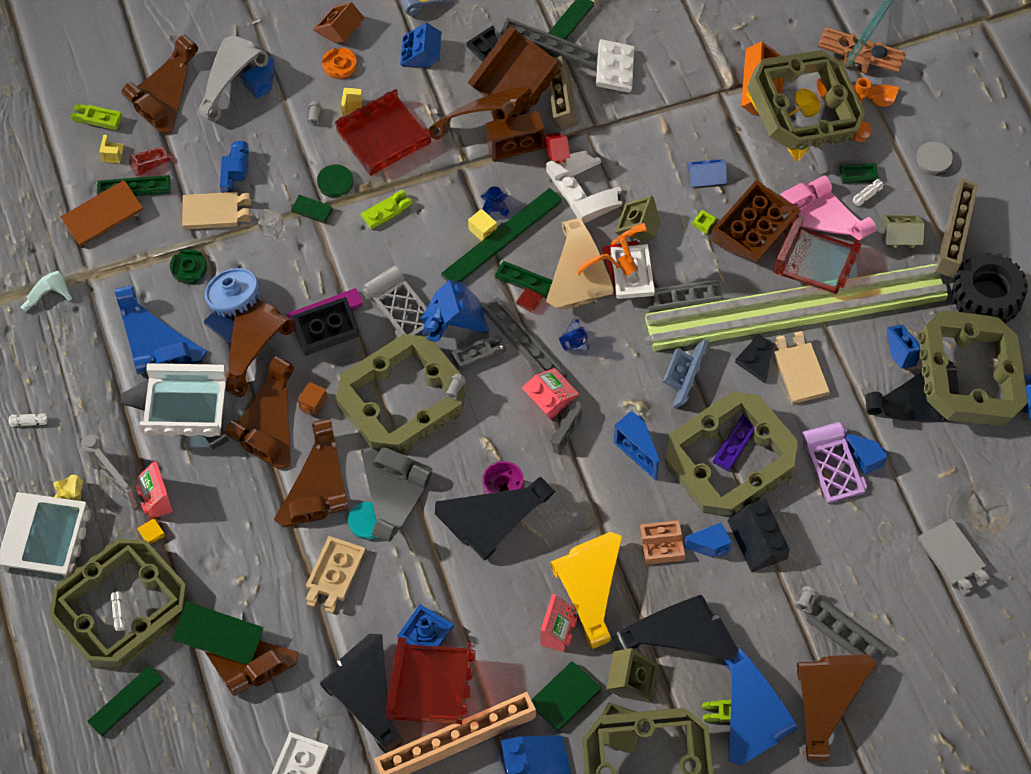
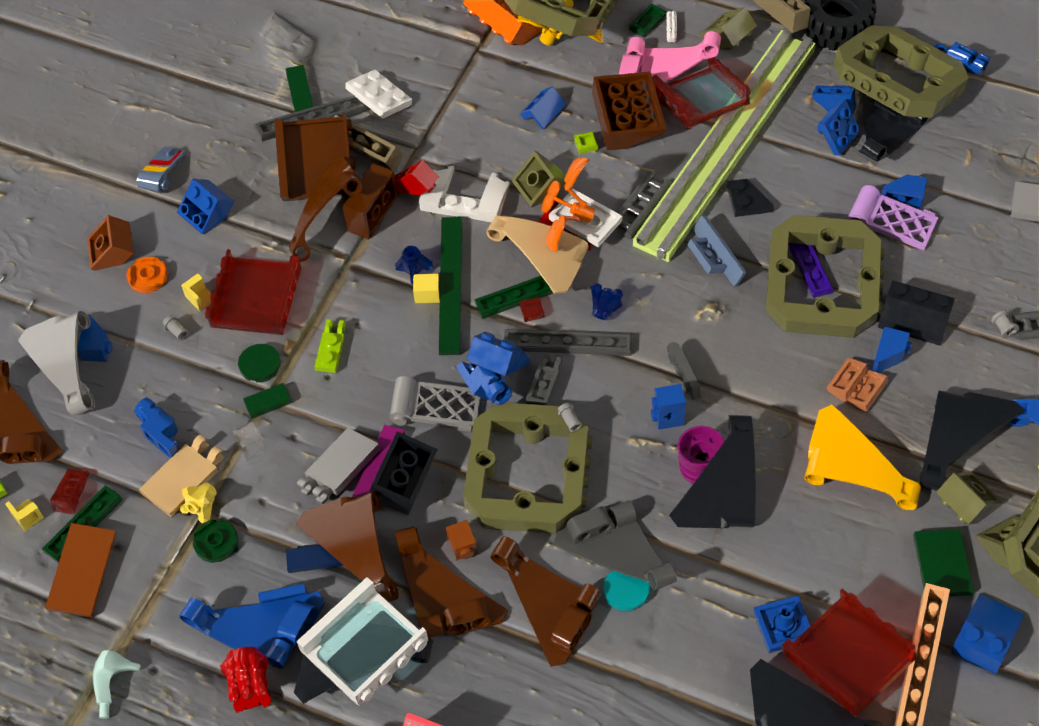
camera: 45 degrees left, 5 degrees down
medium blue wheel [205,268,261,317] -> none
tan tile [306,536,366,614] -> none
black wing [466,25,498,62] -> none
coral slope [522,368,579,420] -> none
coral slope [541,594,578,652] -> none
blue slope [613,411,660,480] -> none
tan tile [774,331,830,404] -> none
none -> light yellow rock [180,483,217,523]
none -> red piece [220,647,271,713]
none -> blue tile [258,584,307,603]
none -> light grey tile [297,428,381,504]
none -> blue brick [651,384,686,430]
none -> blue plate [817,99,861,155]

